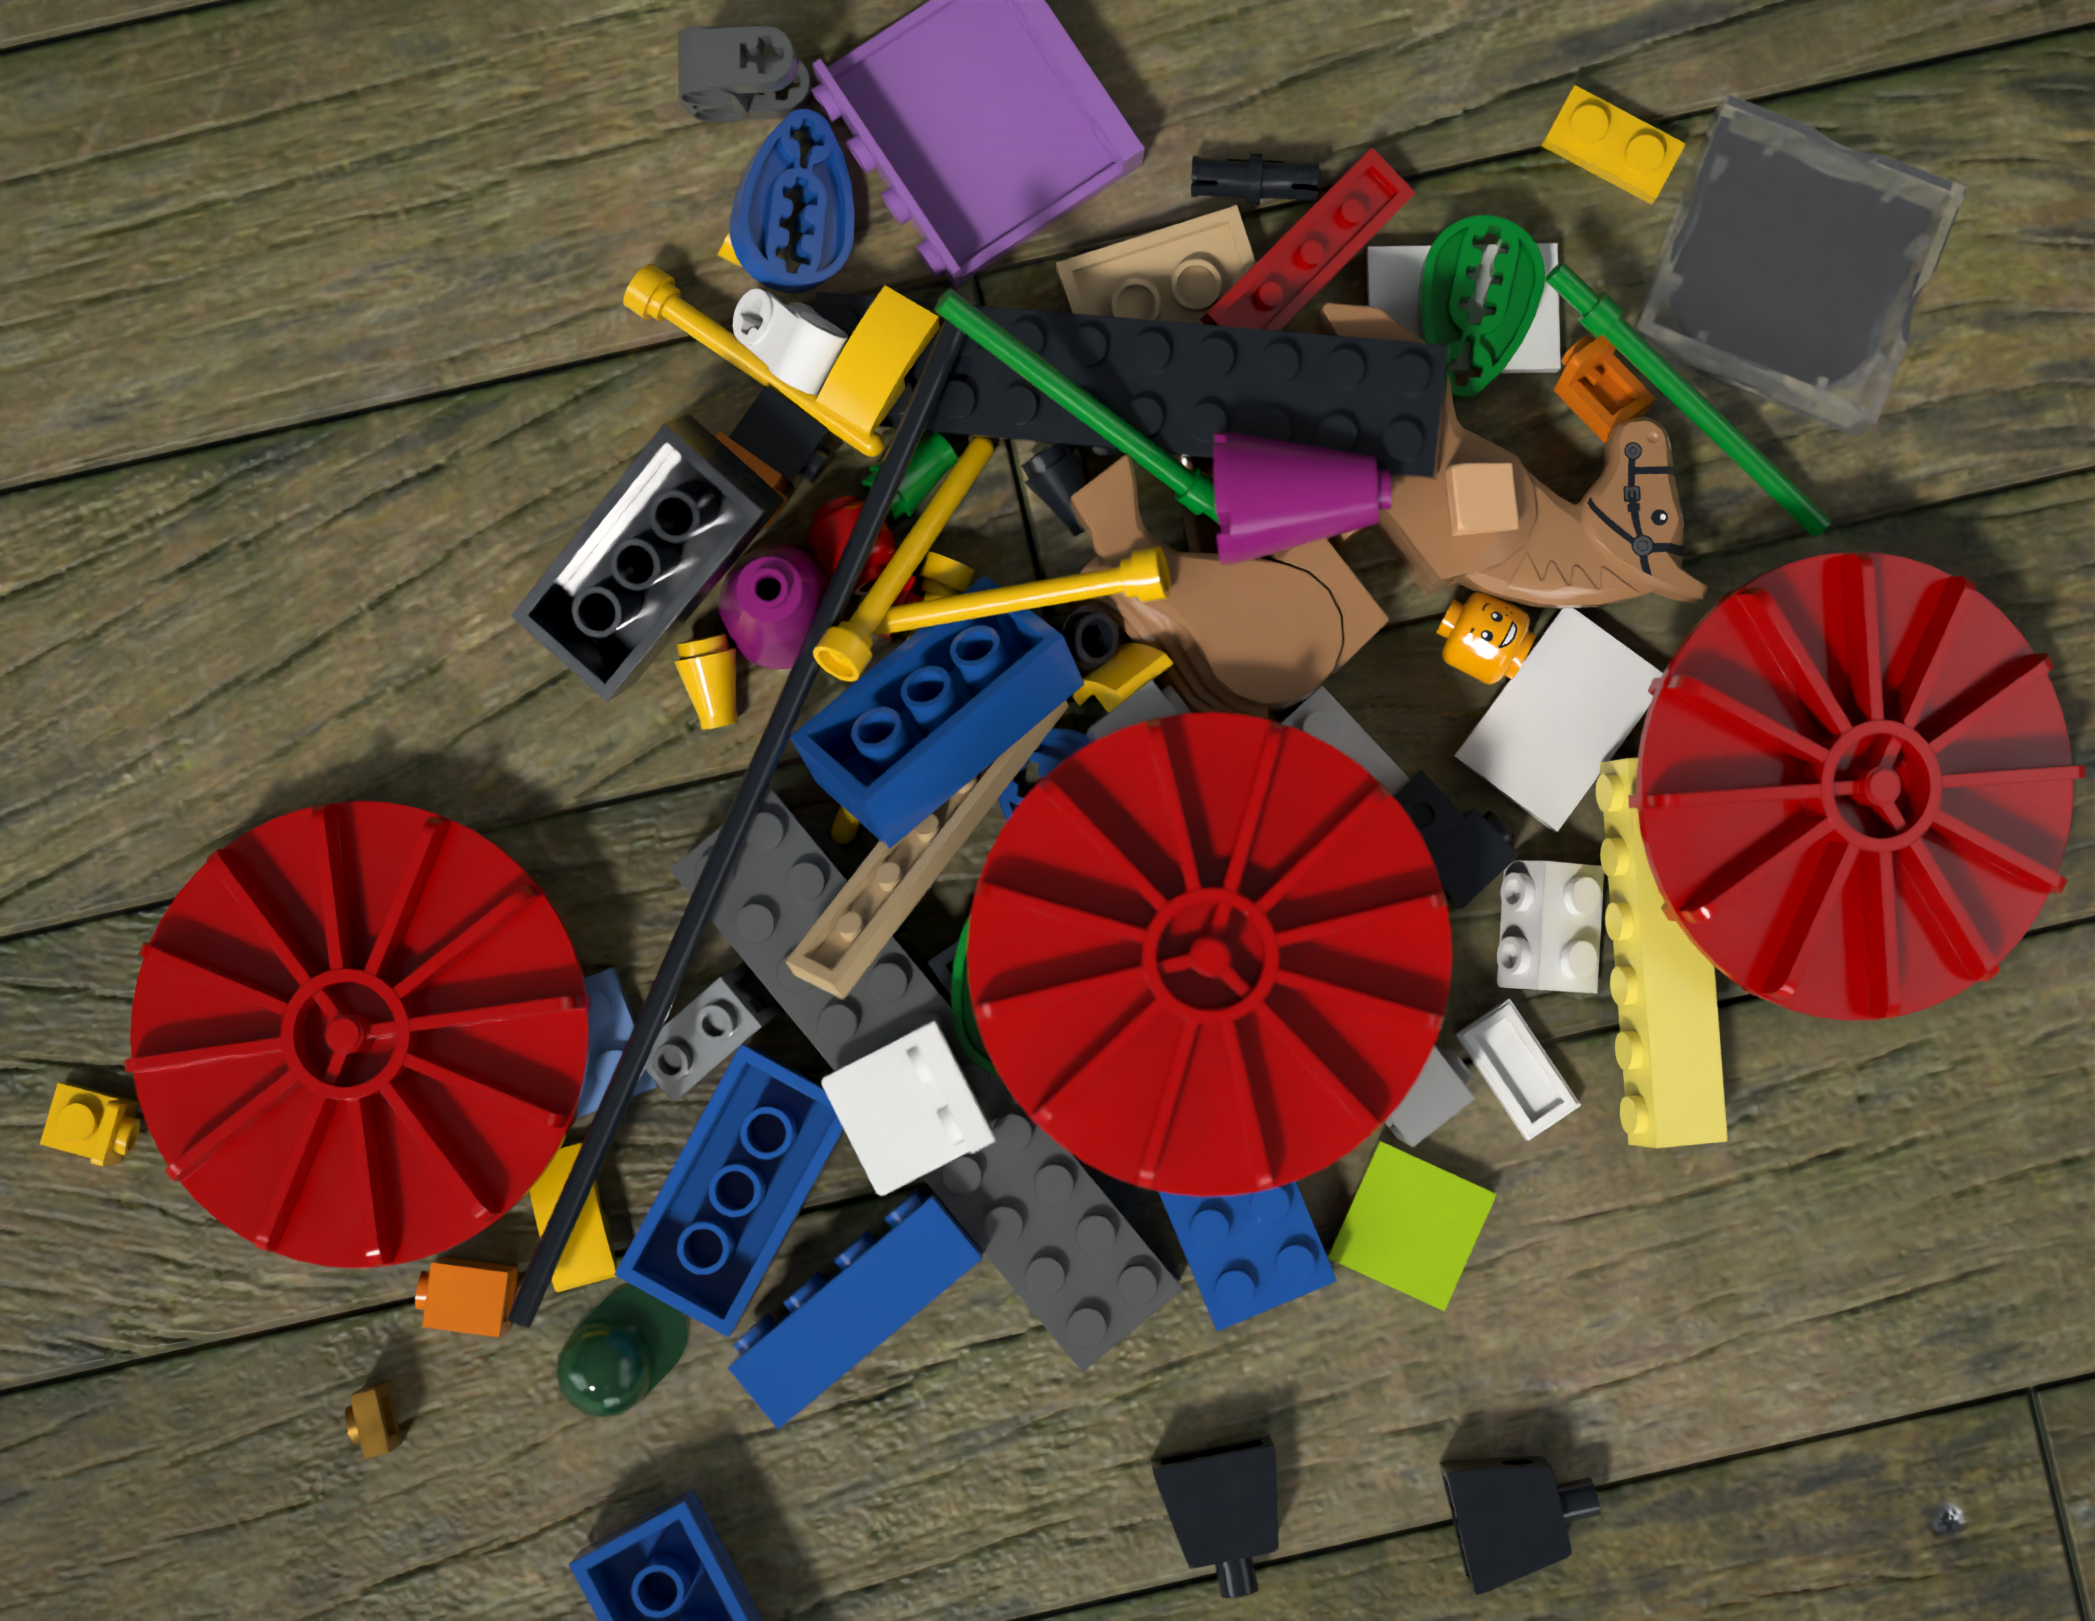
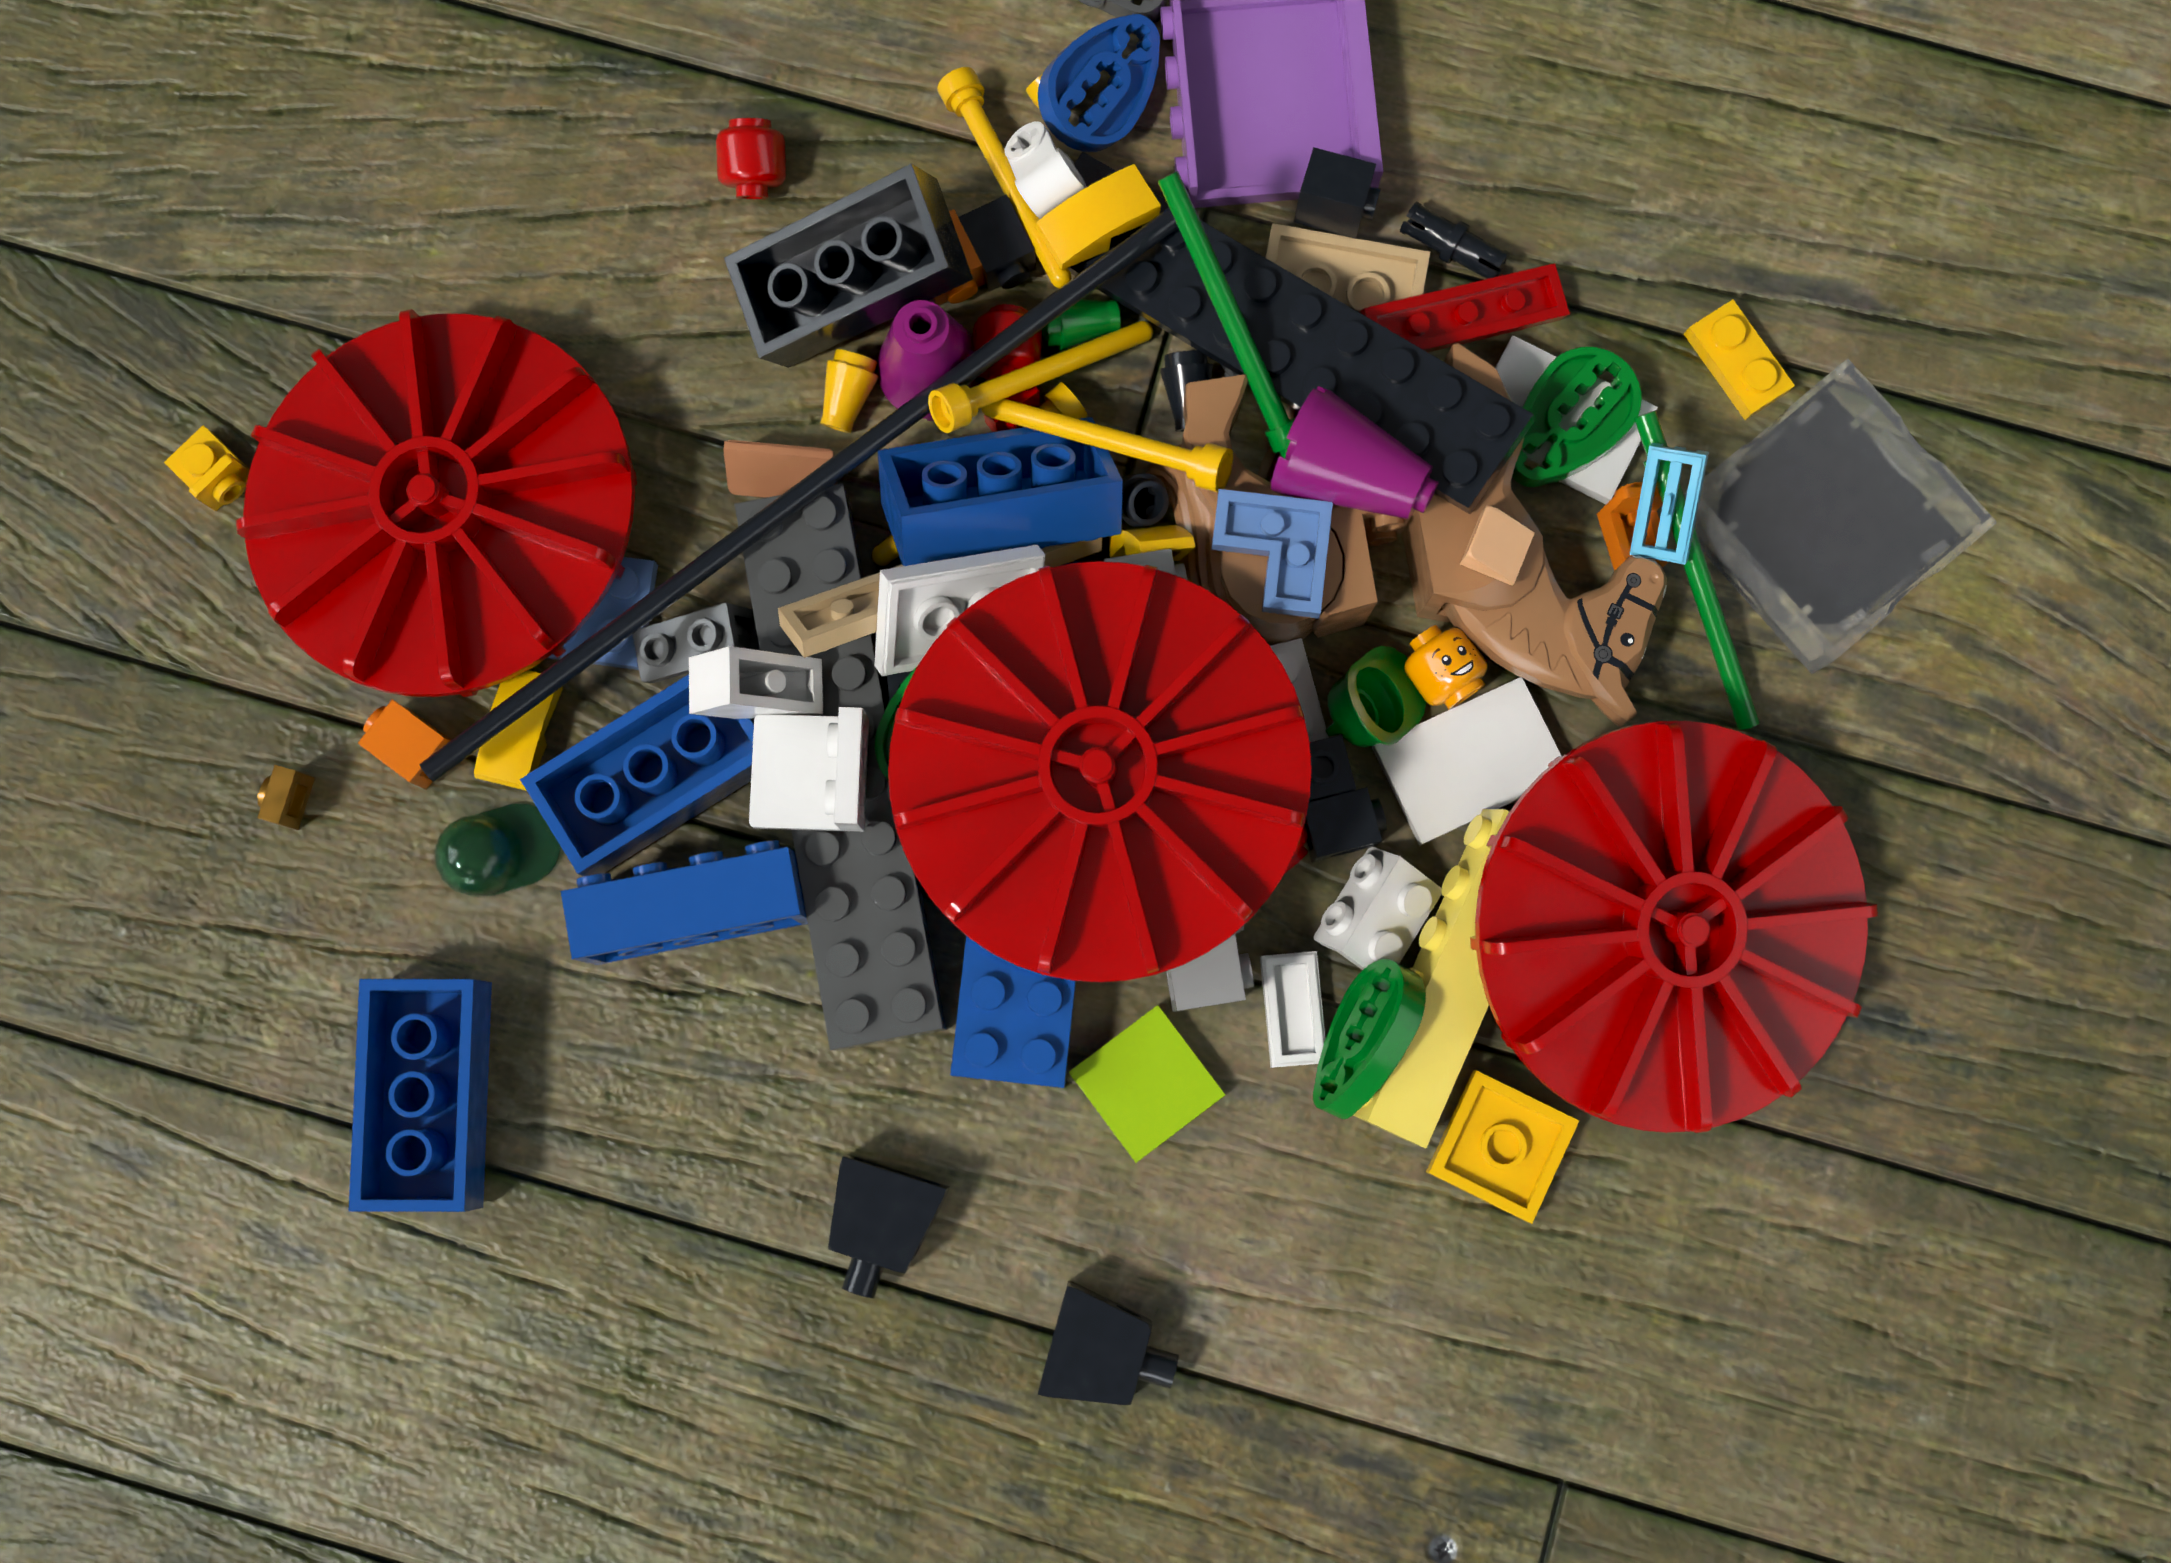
camera: 30 degrees right, 5 degrees down
none -> white slope [689,646,823,719]
none -> red head [716,118,786,200]
none -> nougat slope [723,440,838,498]
none -> white tile [874,545,1045,676]
none -> medium blue plate [1211,489,1333,618]
none -> black brick [1294,147,1381,239]
none -> green piece [1313,959,1426,1119]
none -> green piece [1325,645,1426,747]
none -> yellow plate [1426,1070,1579,1224]
none -> medium azure tile [1629,443,1709,565]

